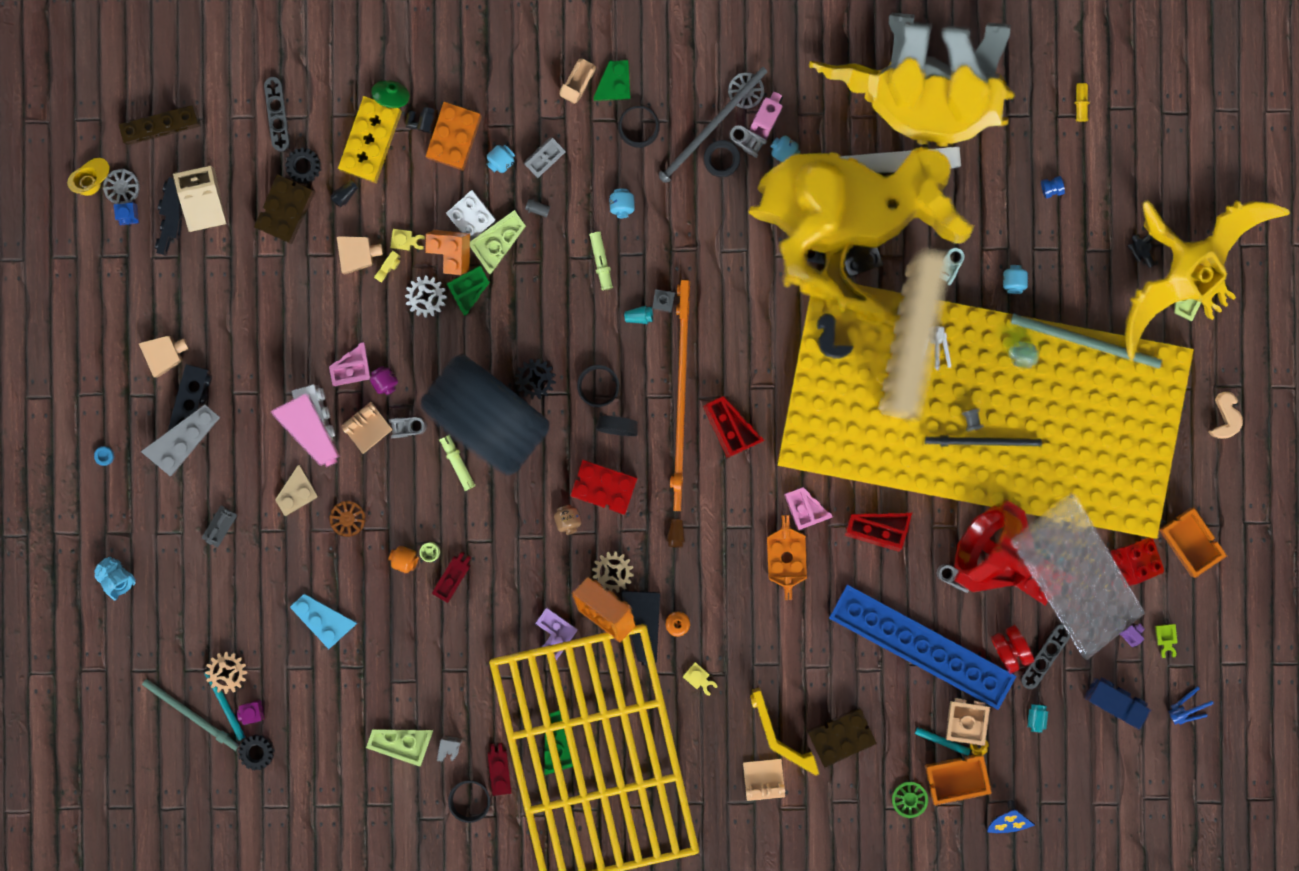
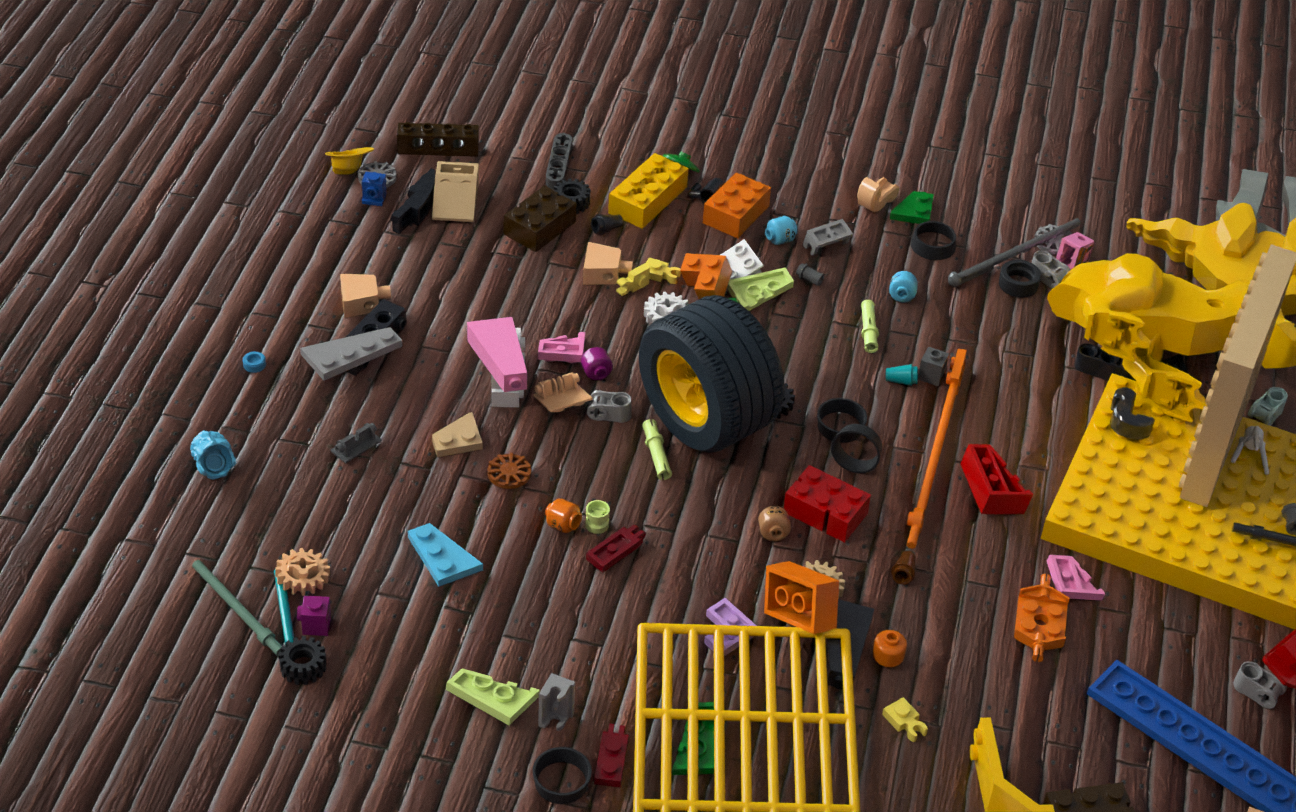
camera: 10 degrees right, 45 degrees down
red wedge [844,512,913,552] -> none

